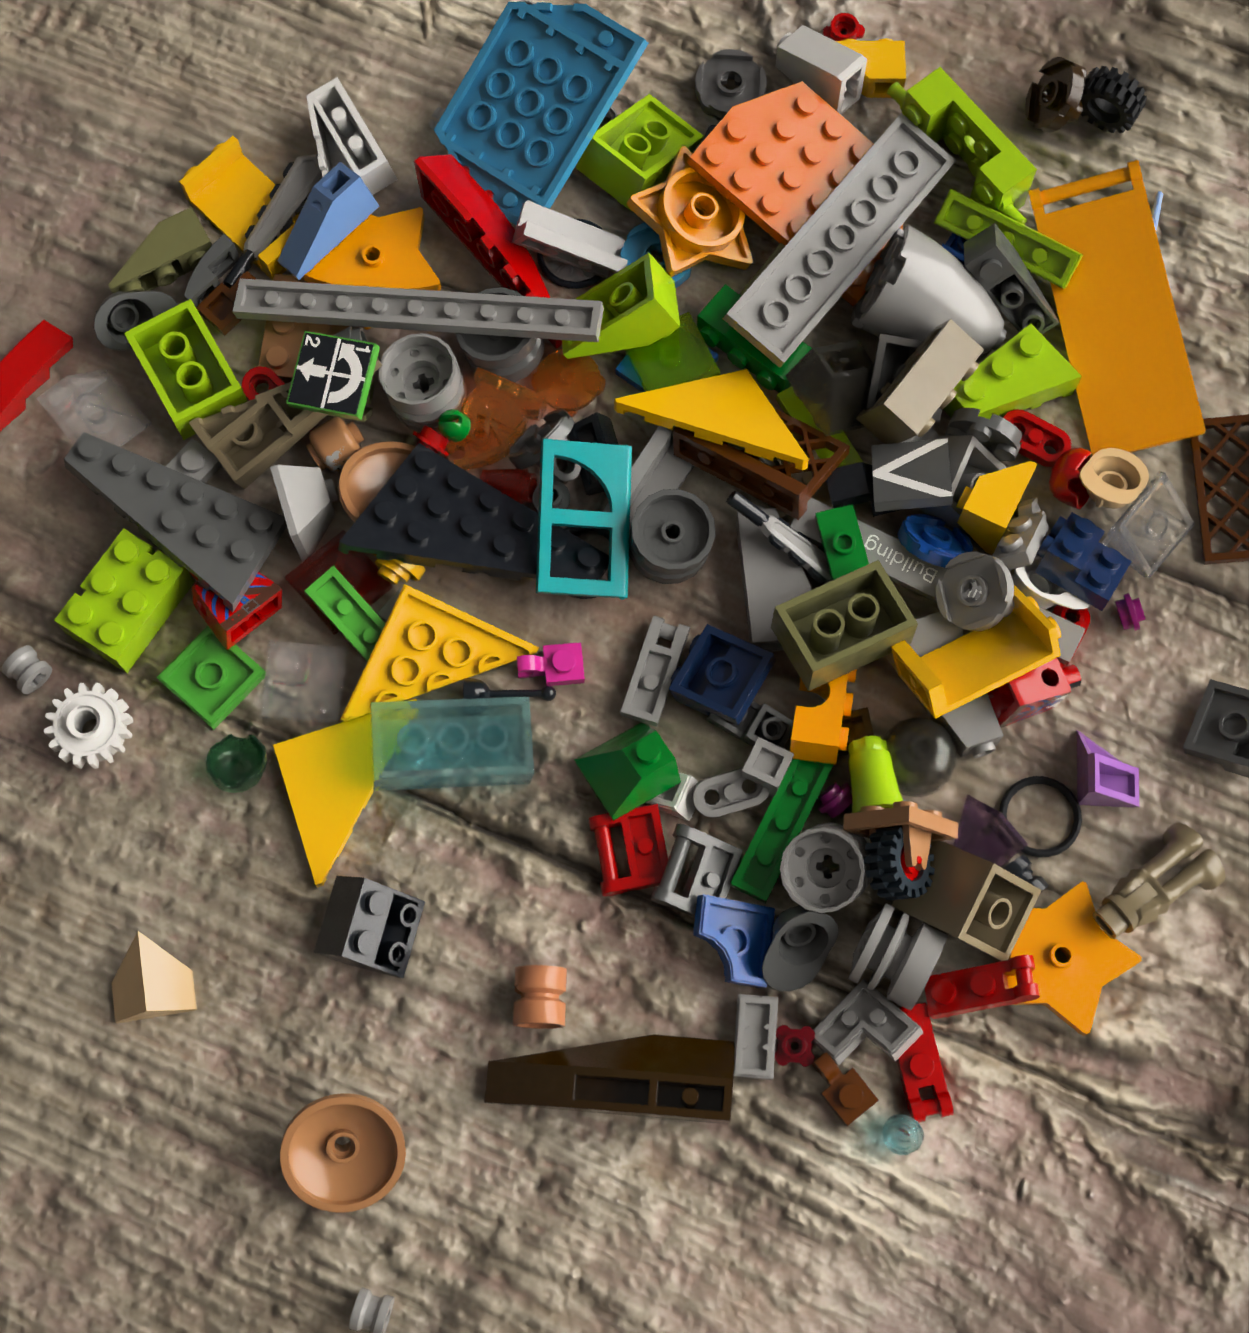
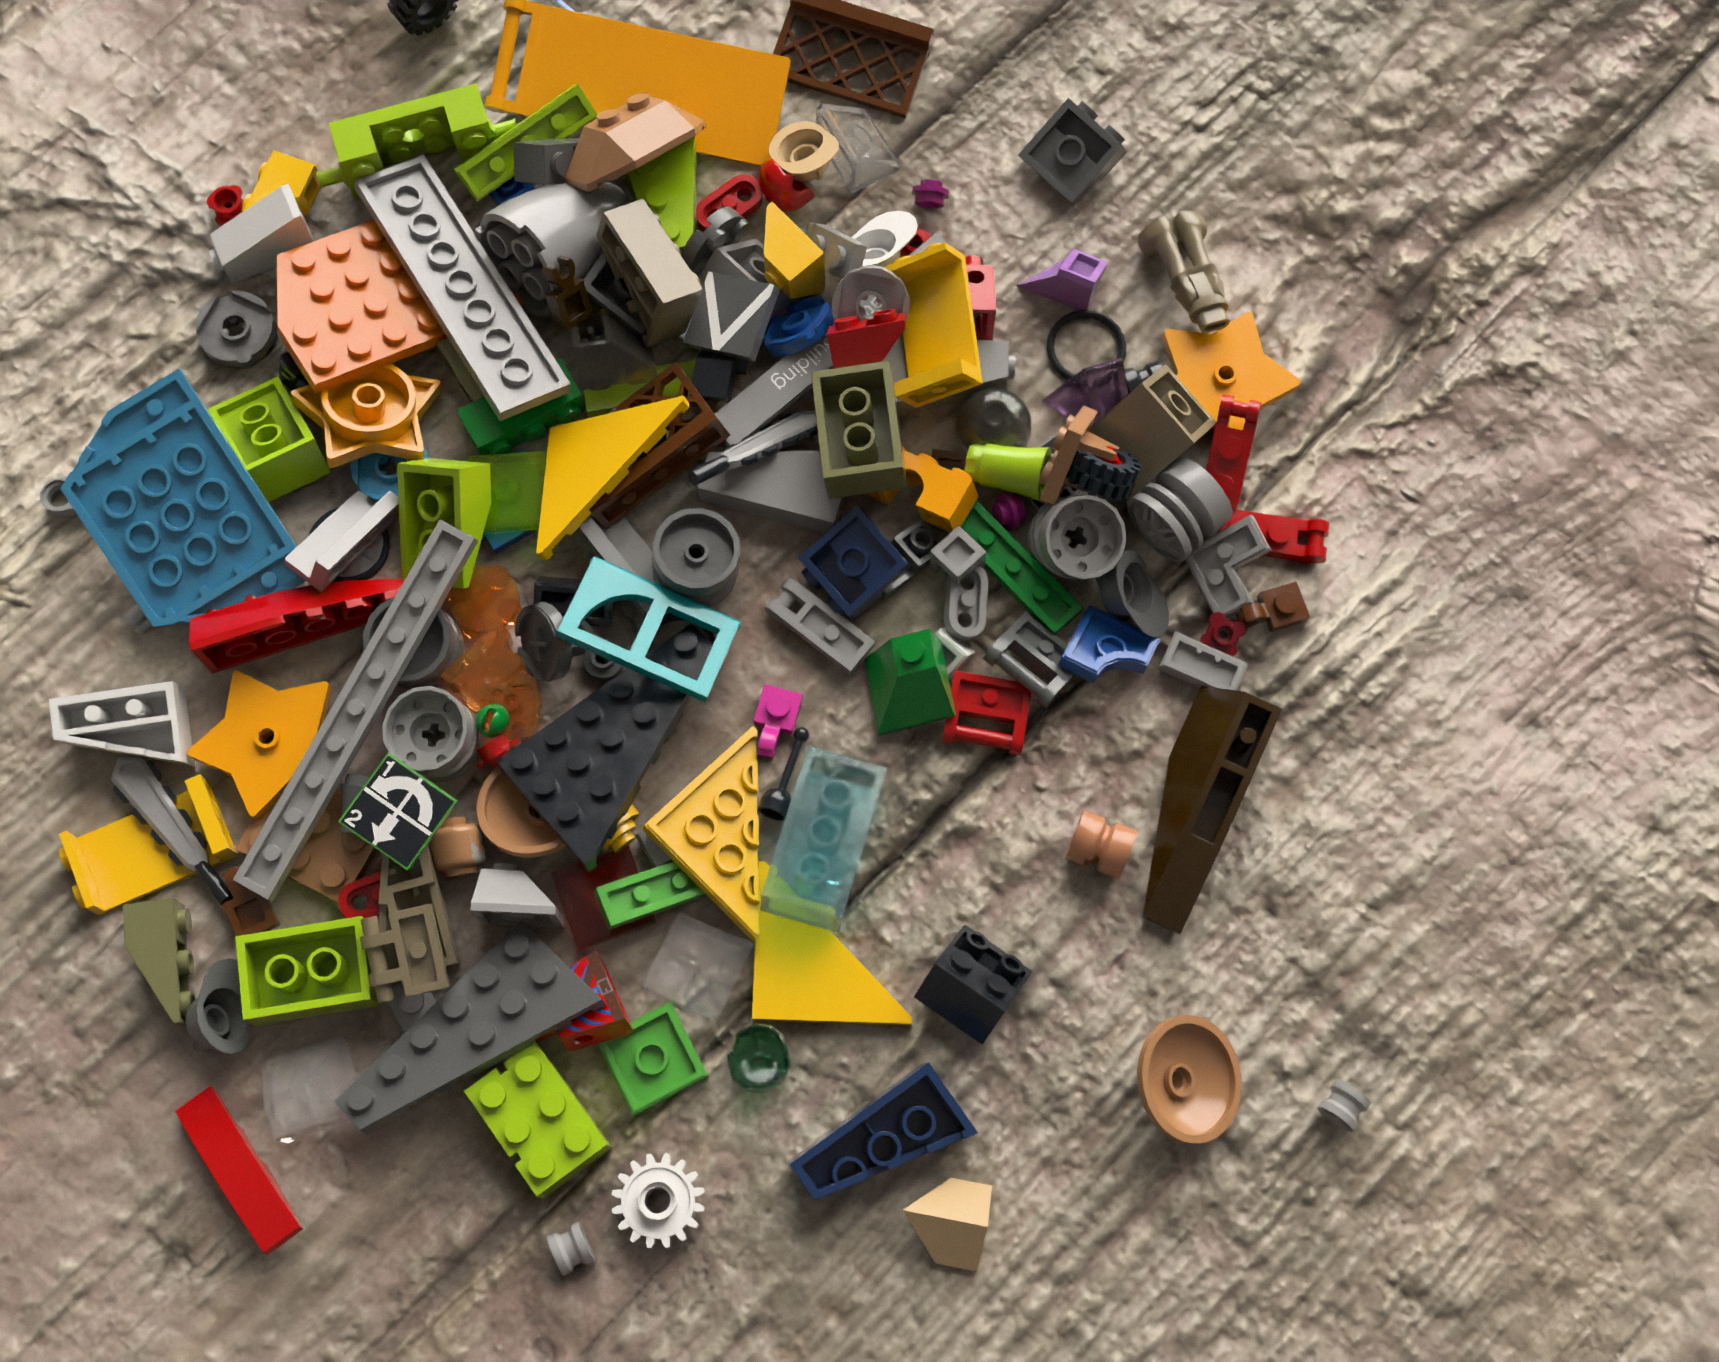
camera: 75 degrees left, 0 degrees up
dark grey slope [184,234,240,307] -> none
medium blue slope [277,162,379,280] -> none
clear red cone [480,468,537,504] -> none
green plate [815,504,869,581] -> none
clear light blue plate [883,1114,924,1155] -> none
dark brown plate [1025,57,1087,133] -> none
dark blue plate [1035,512,1132,611] -> none
none -> dark tan plate [360,903,450,1003]
none -> dark brown plate [542,256,593,332]
none -> medium nougat wedge [565,93,706,192]
none -> dark blue wedge [787,1062,978,1200]
none -> red slope [827,309,907,369]

